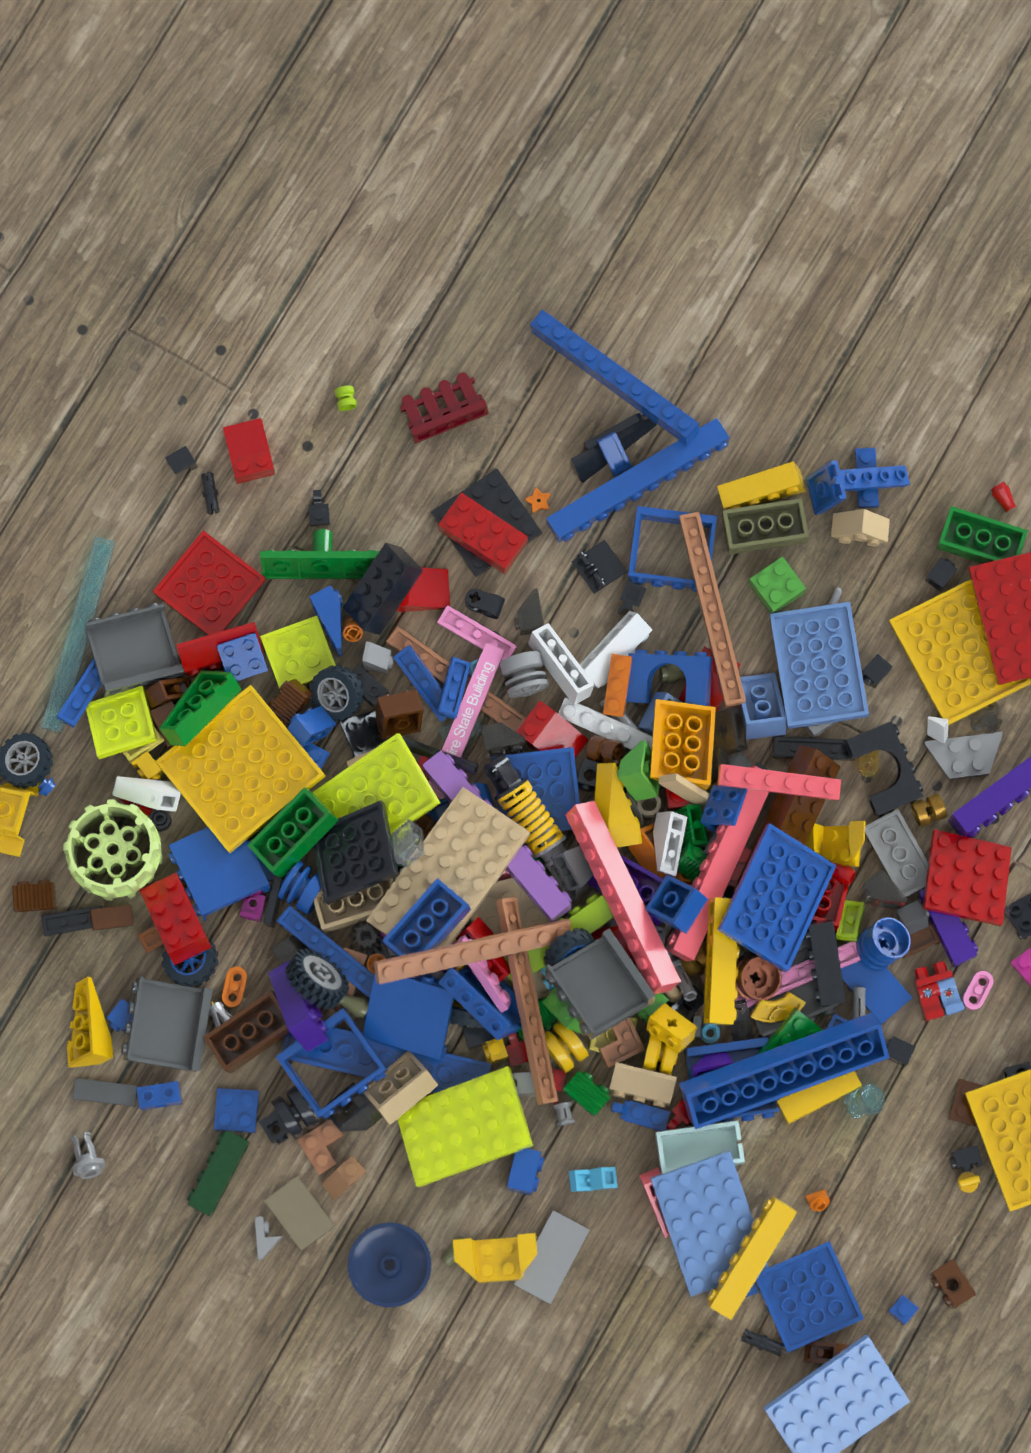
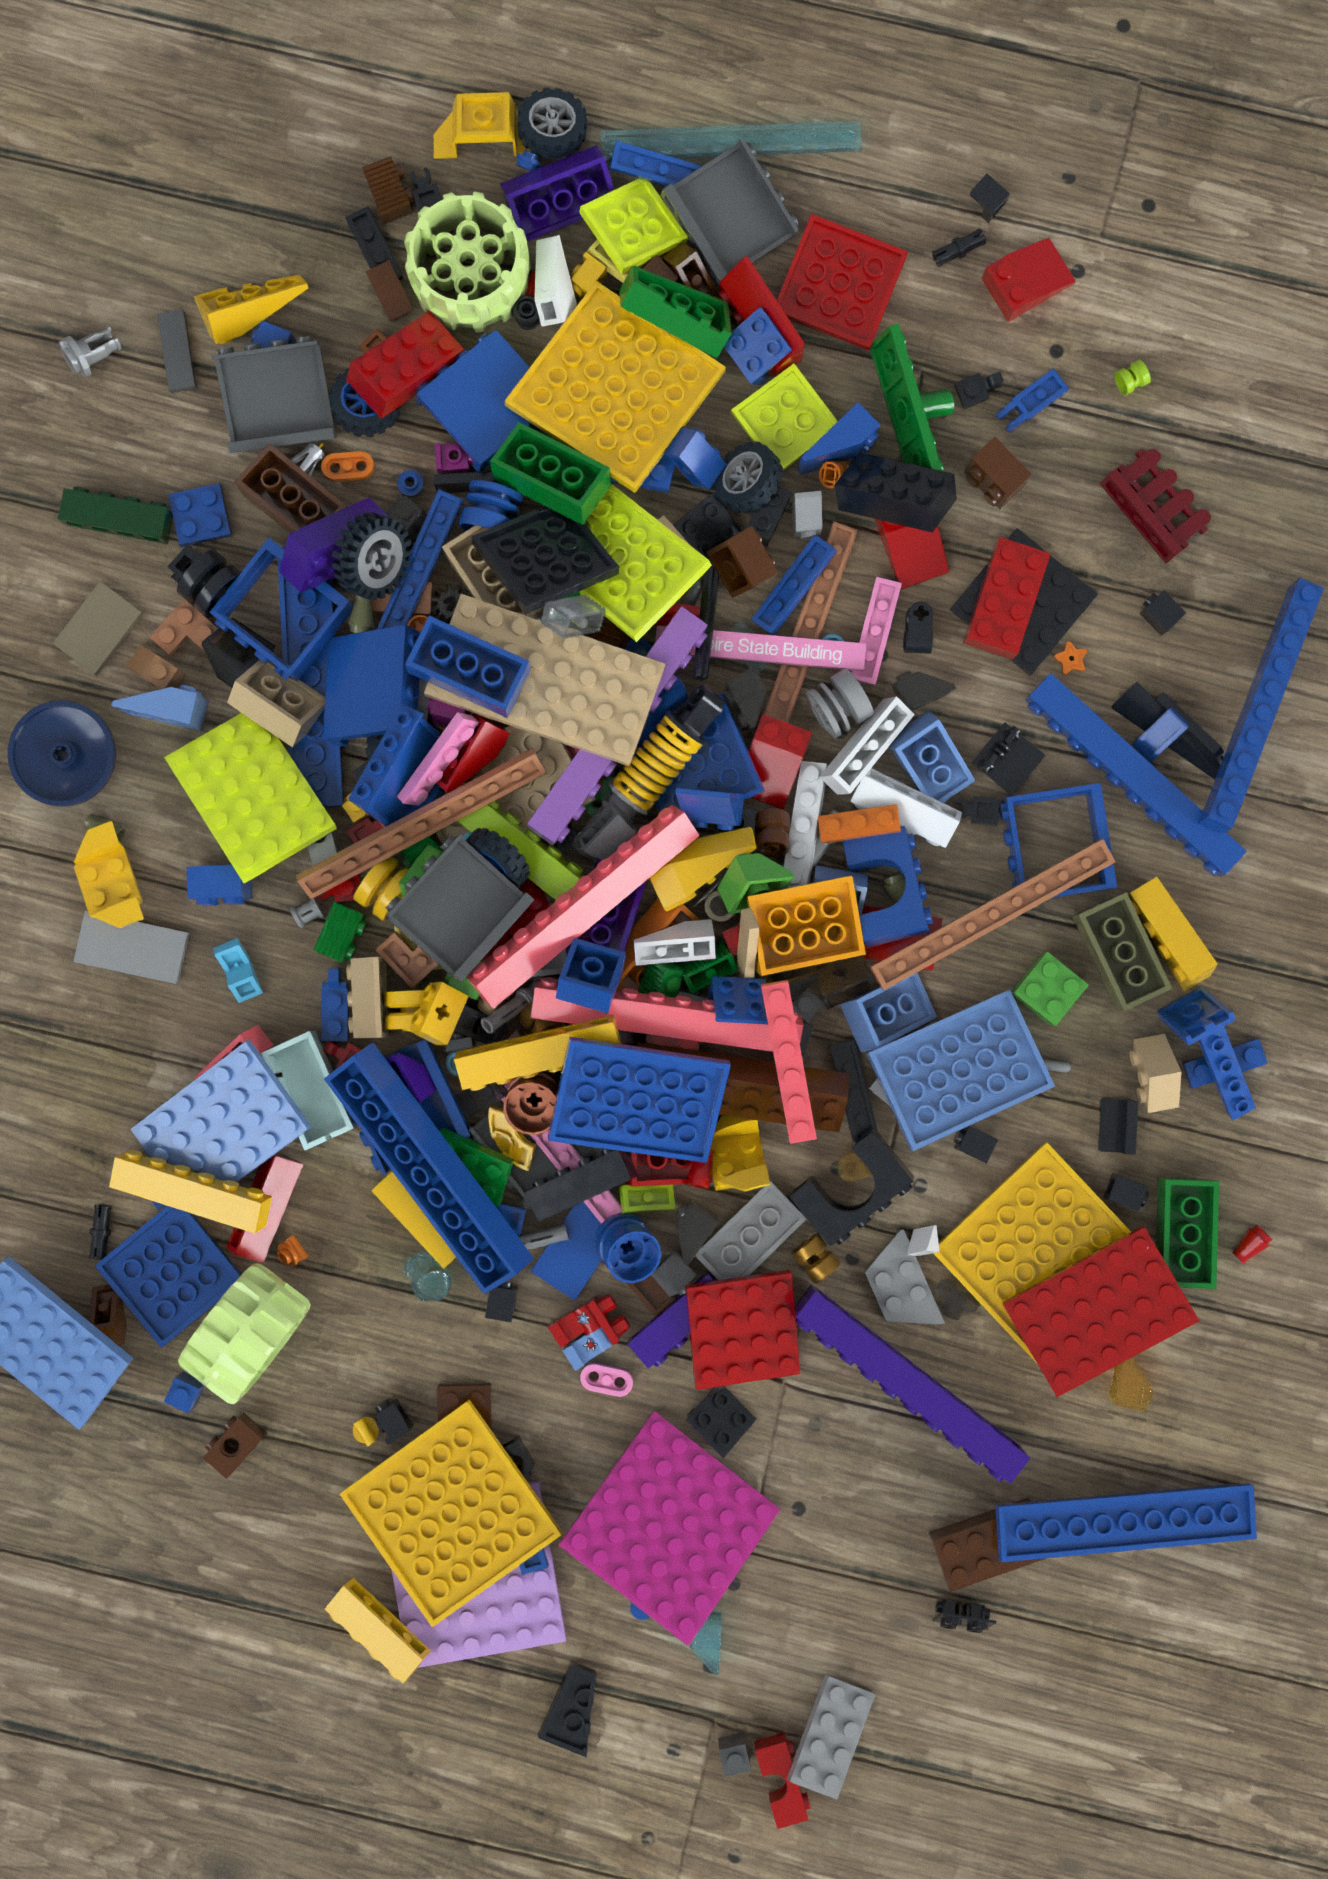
camera: 75 degrees right, 10 degrees up
blue brick [137,1081,183,1111] -> none
light grey slope [255,1217,283,1261] -> none
reddish brown brick [268,679,313,727] -> none
nougat plate [374,919,571,984] -> none
blue tile [436,656,471,720] -> none
none -> medium blue slope [111,685,209,731]
none -> yellowish green wheel [178,1263,311,1404]
none -> brick [226,1152,303,1263]
none -> blue plate [397,470,424,497]
none -> black plate [411,167,442,212]
none -> dark purple slope [500,145,614,241]
none -> blue slope [676,788,744,830]
none -> medium blue slope [889,710,975,803]
none -> reddish brown brick [964,437,1032,509]
none -> blue hinge [995,368,1069,433]
none -> black panel [1098,1099,1138,1155]
none -> black brick [1140,590,1186,636]

